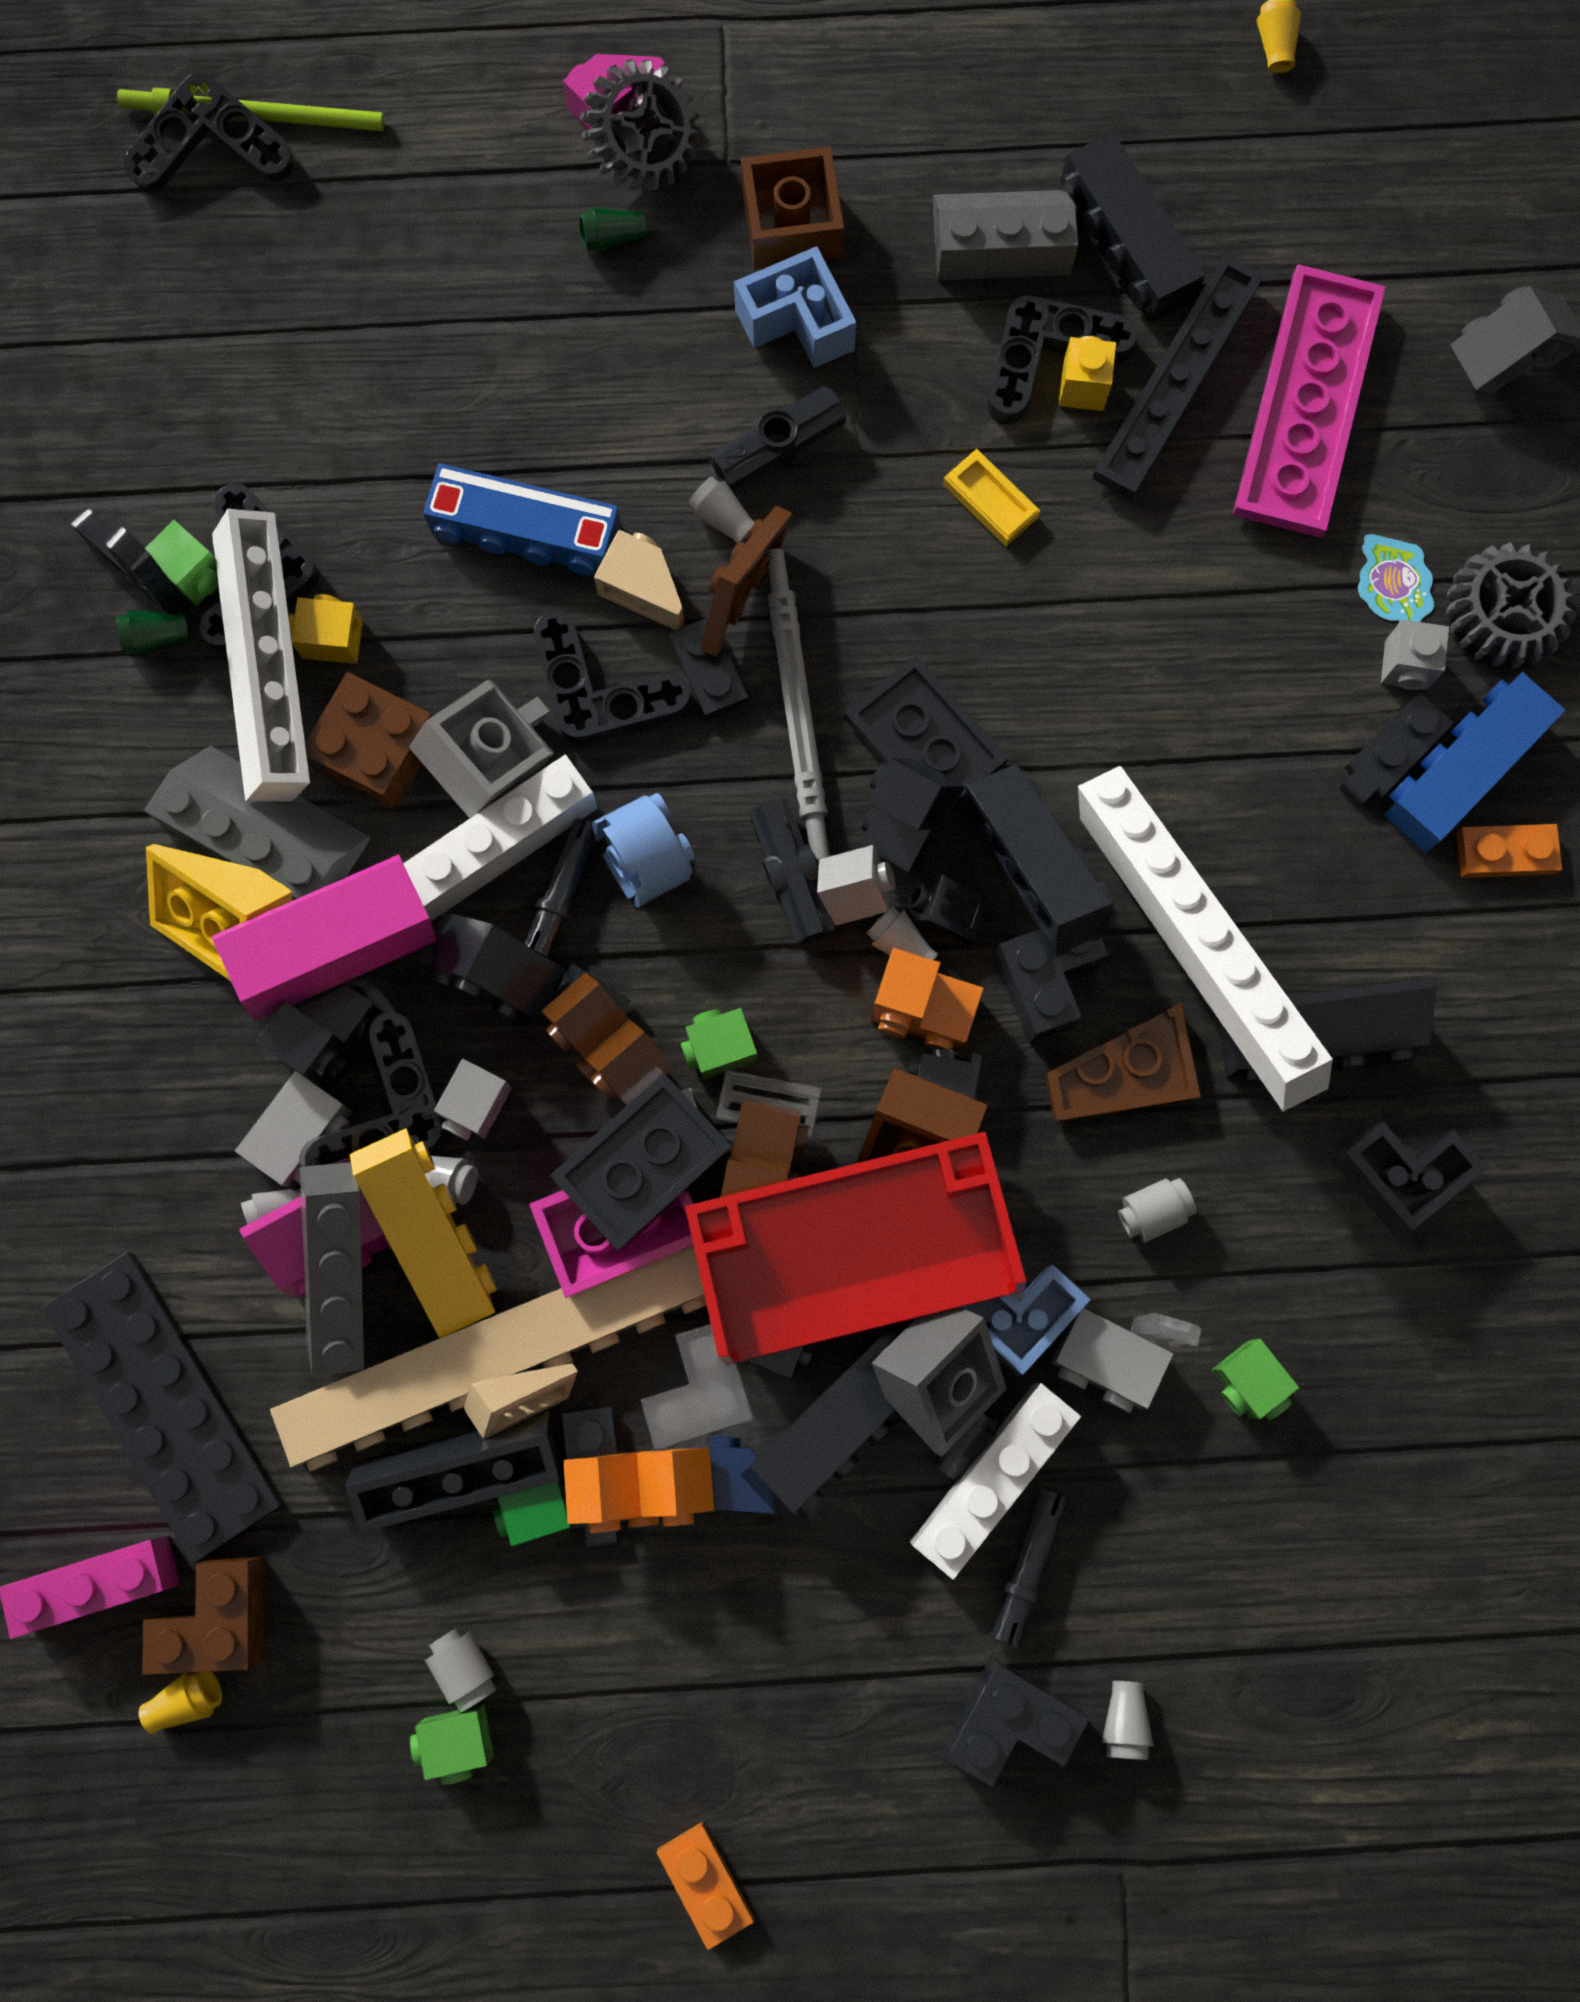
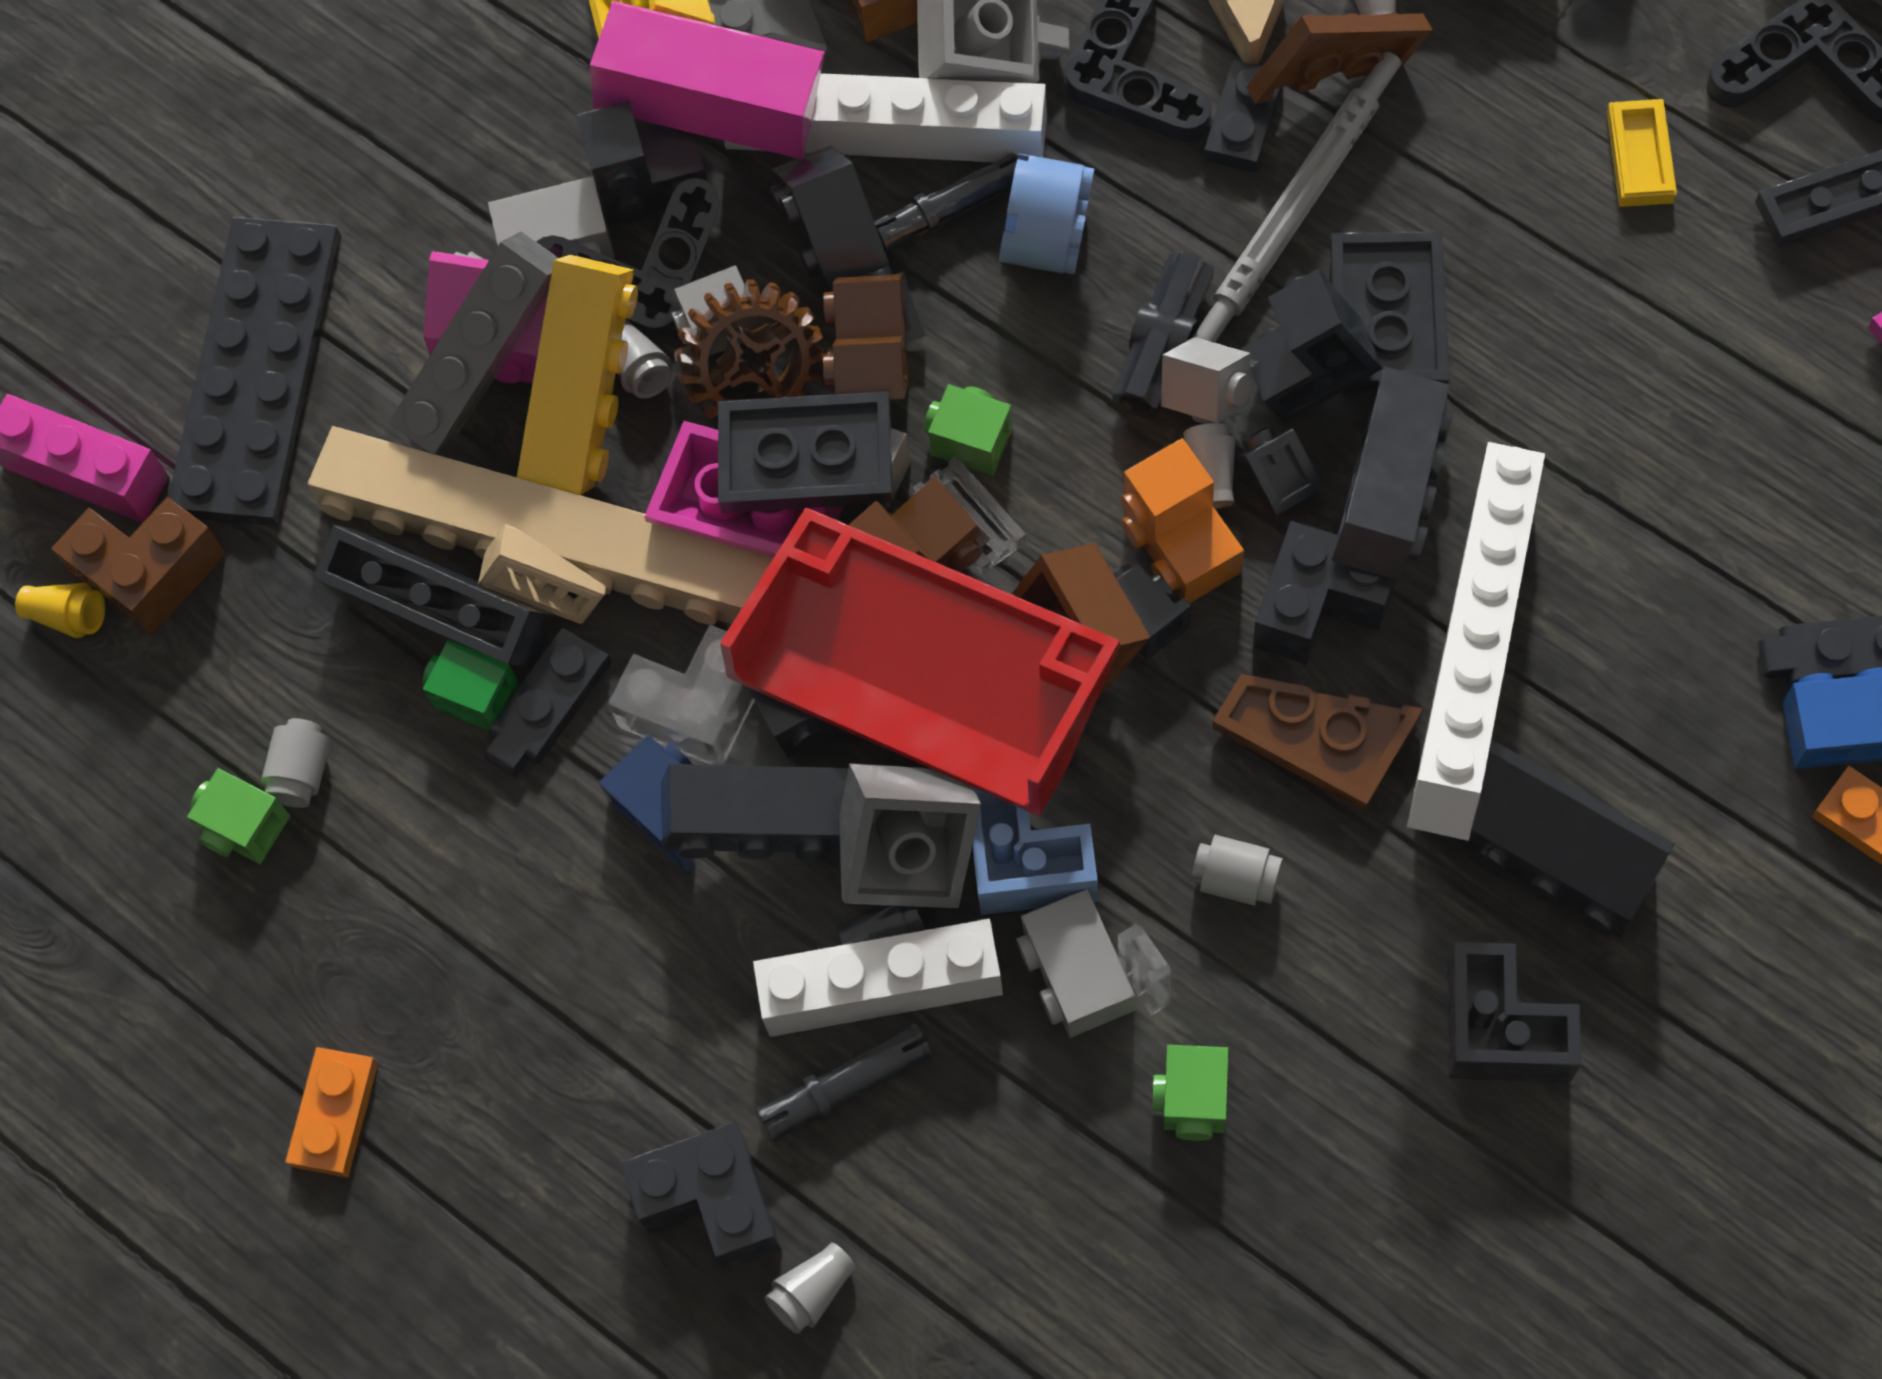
camera: 50 degrees right, 10 degrees down
orange brick [564,1447,714,1533] -> none
yellow brick [1059,336,1116,411] -> none
none -> reddish brown gear [674,279,826,419]

